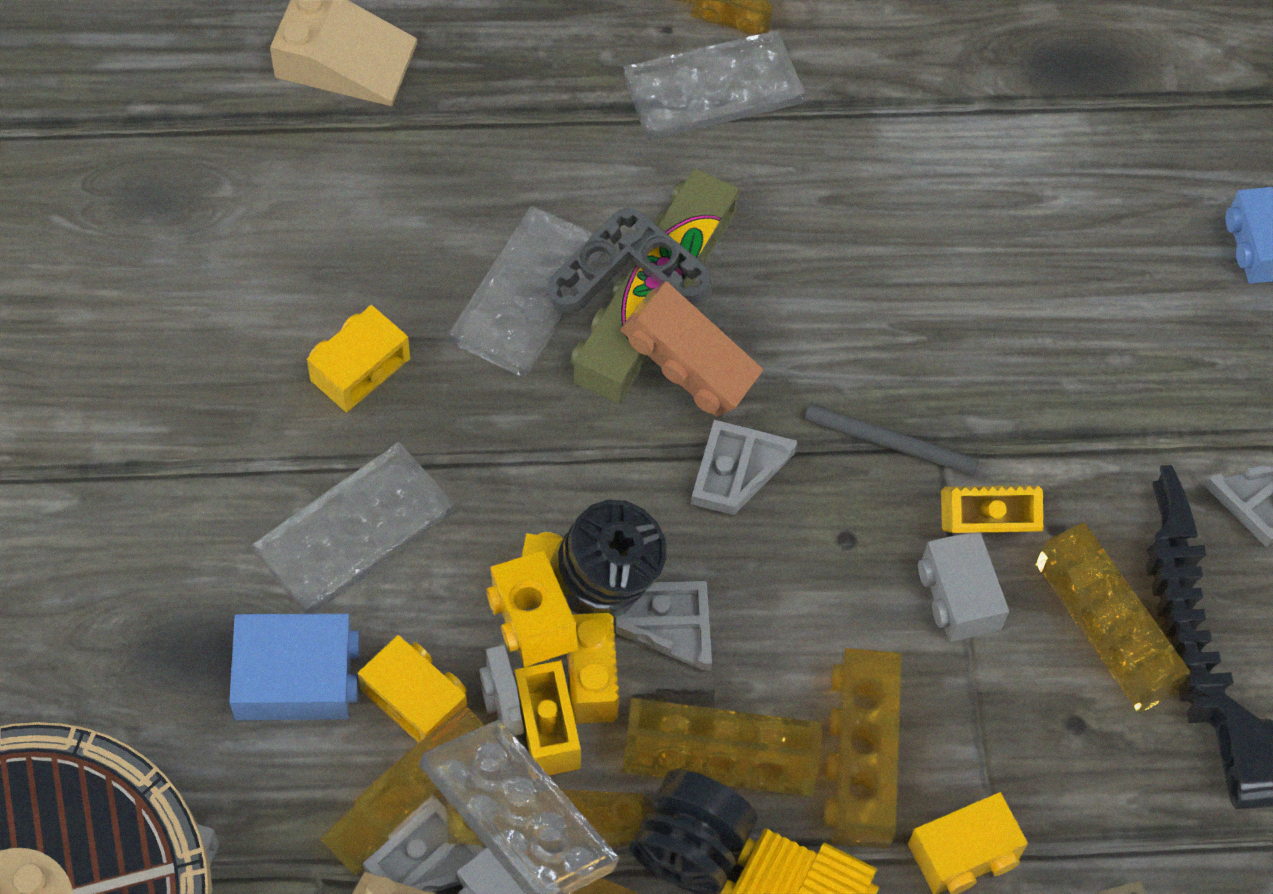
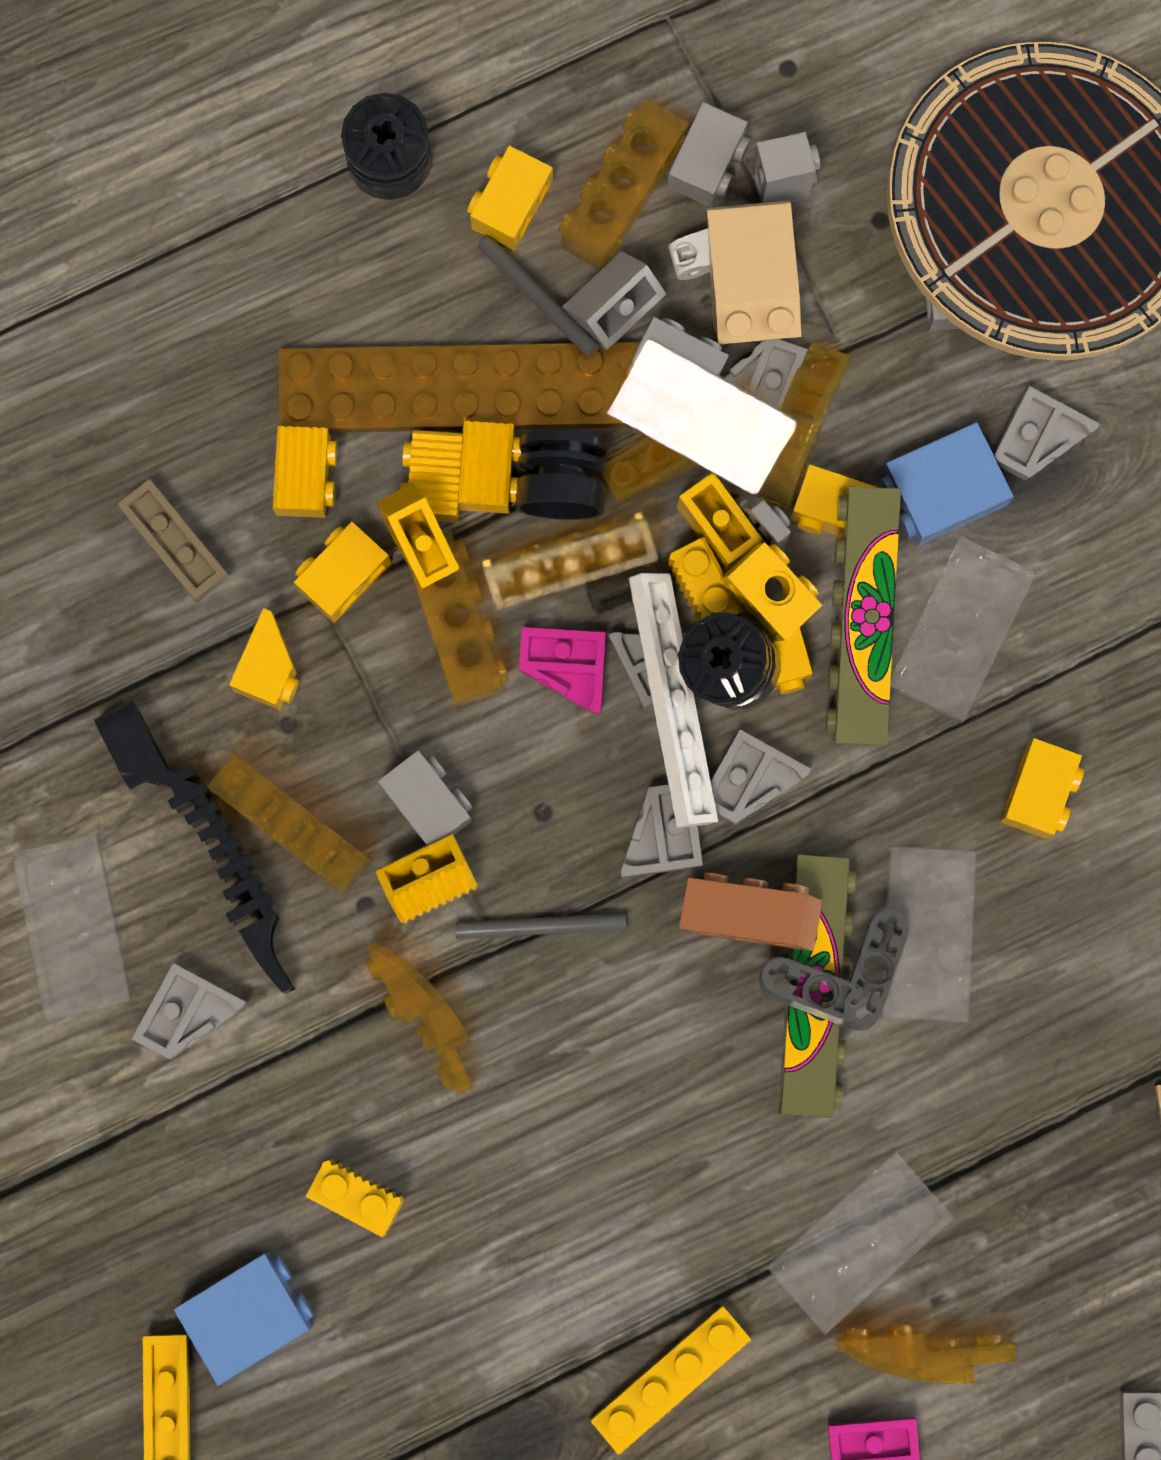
camera: 160 degrees right, 20 degrees up
none -> yellow slope [229,608,299,711]
none -> yellow brick [306,1159,404,1238]
none -> clear yellow slope [364,942,474,1095]
none -> yellow slope [375,483,460,589]
none -> dark pink wing [519,627,606,715]
none -> yellow plate [590,1305,751,1455]
none -> white plate [629,573,718,828]
none -> light grey wing [711,730,811,825]
none -> brick [826,486,901,745]
none -> light grey wing [993,386,1099,481]

